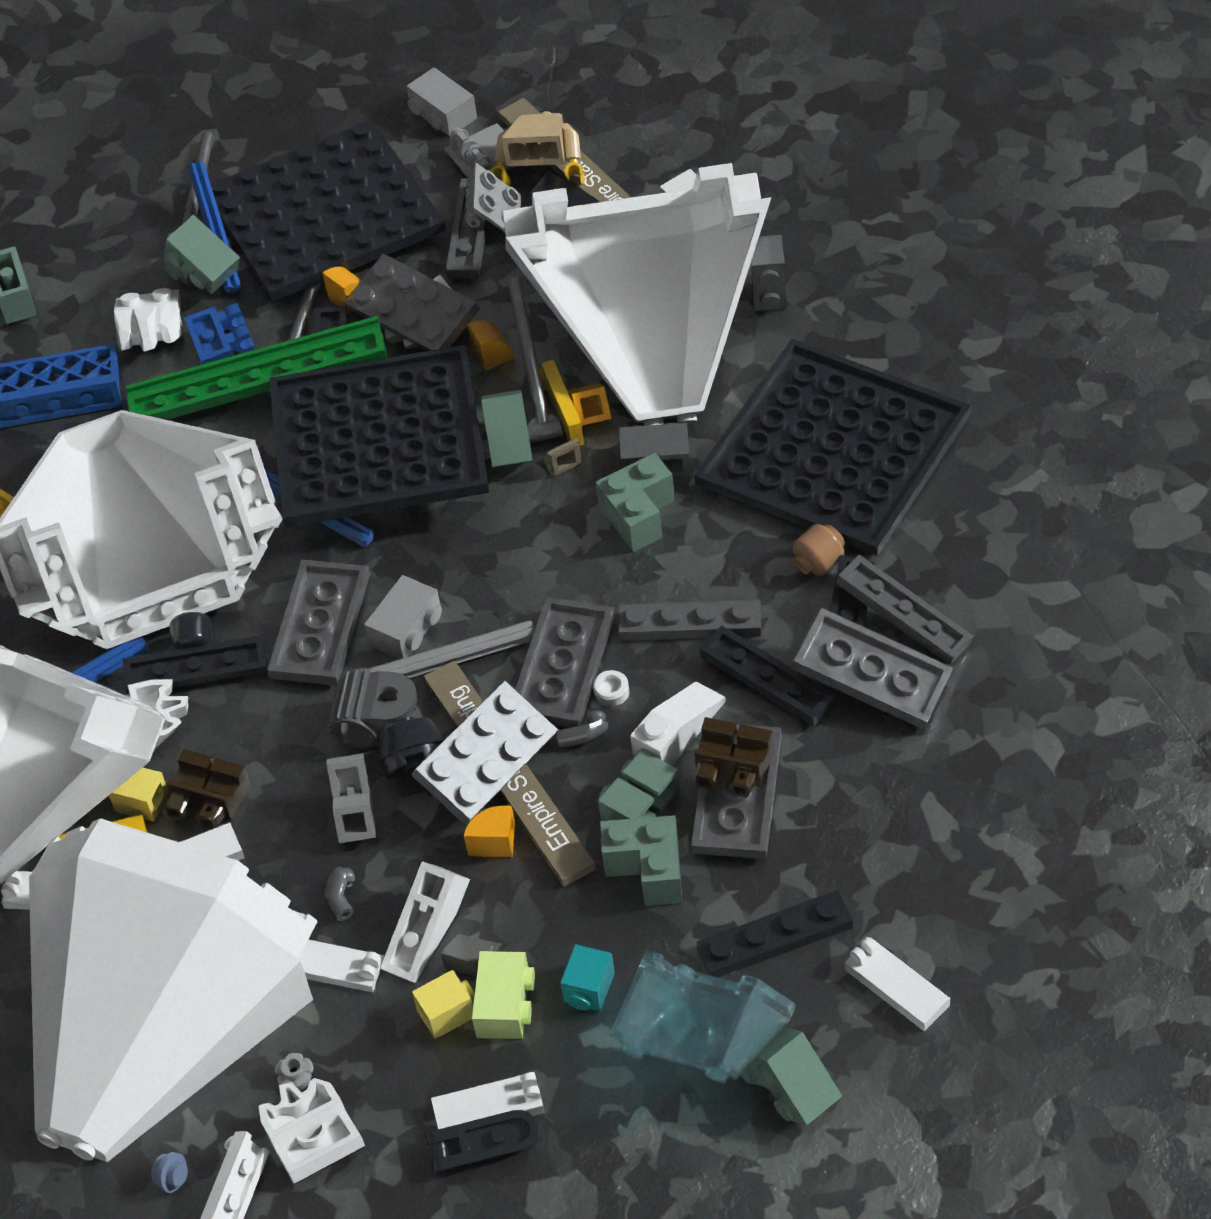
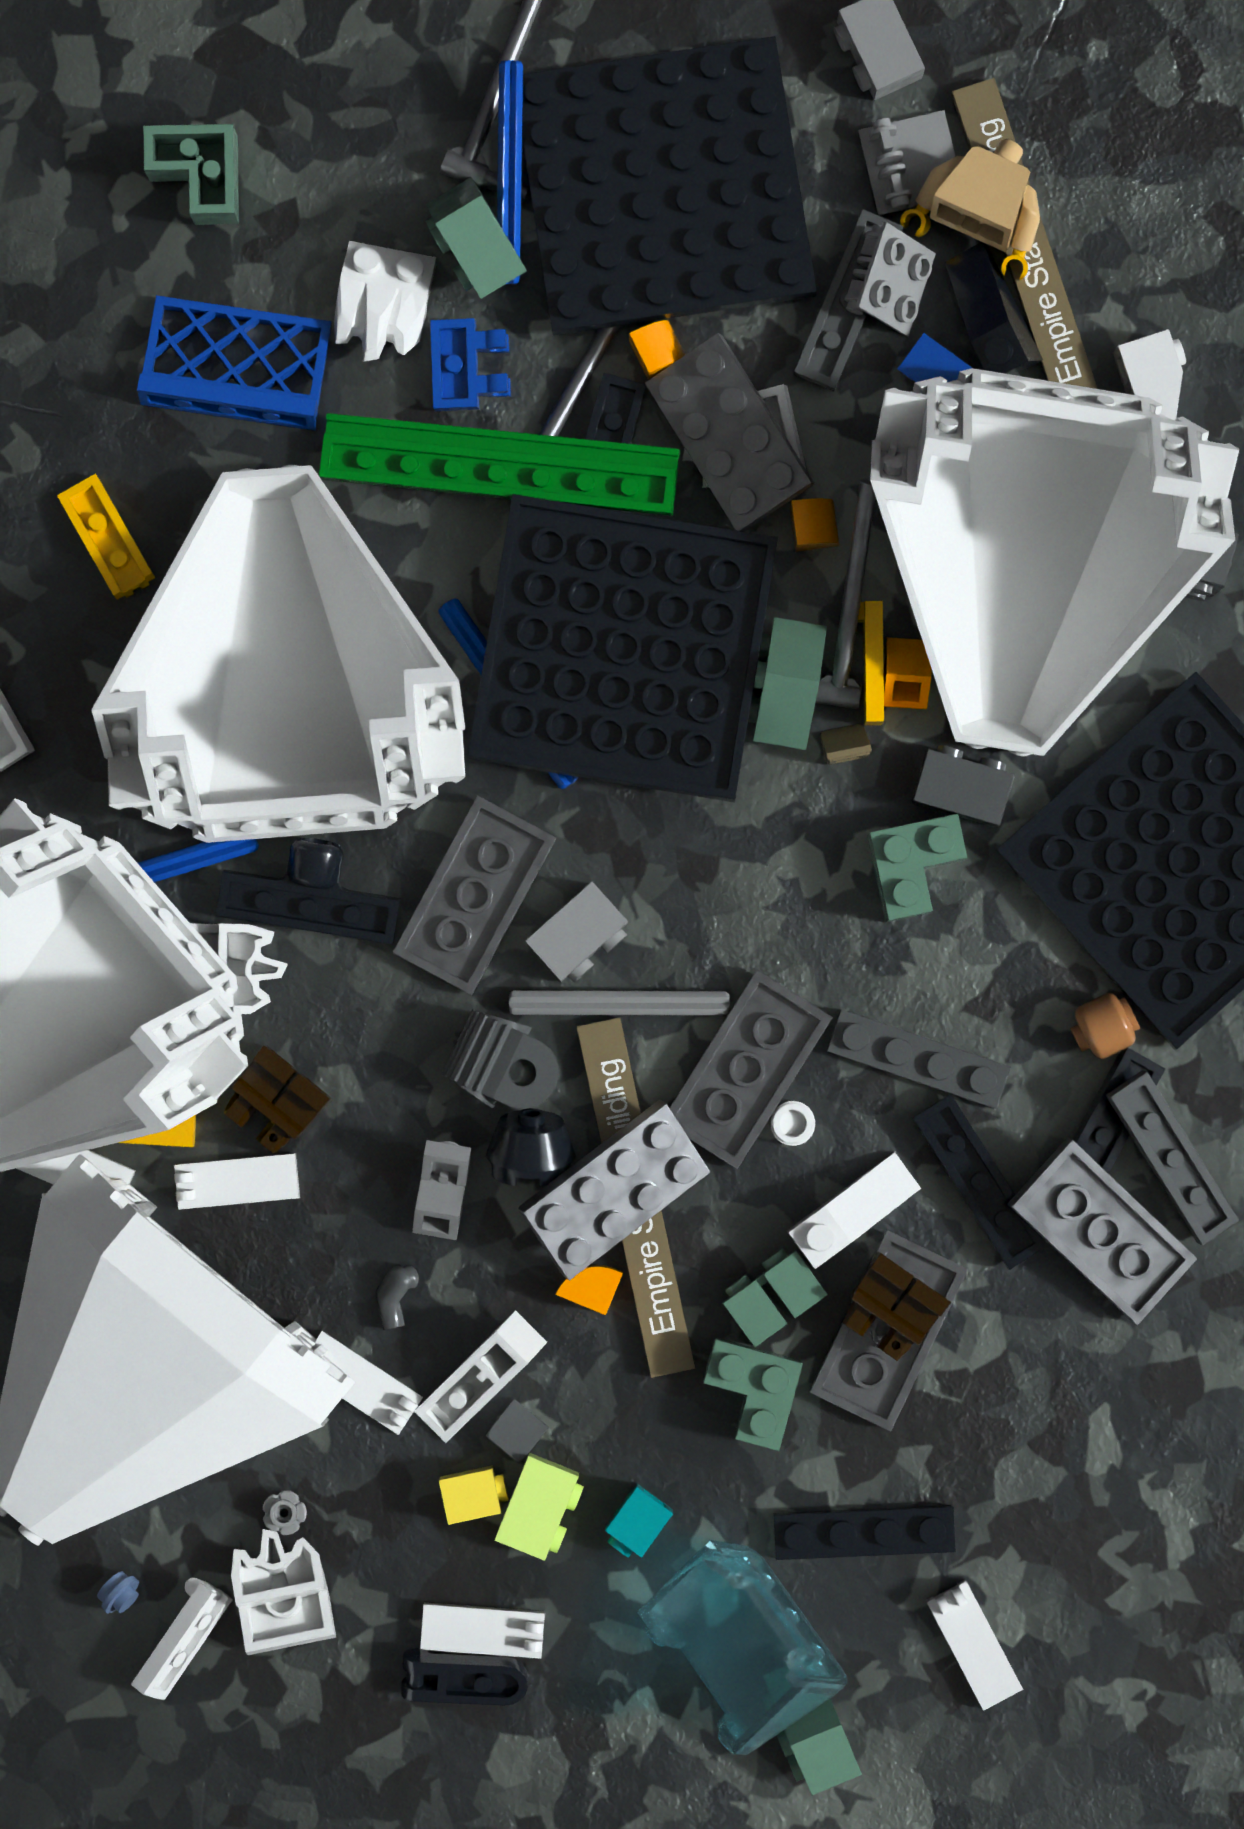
camera: 10 degrees right, 35 degrees up
dark grey arm [557,711,608,748] -> none

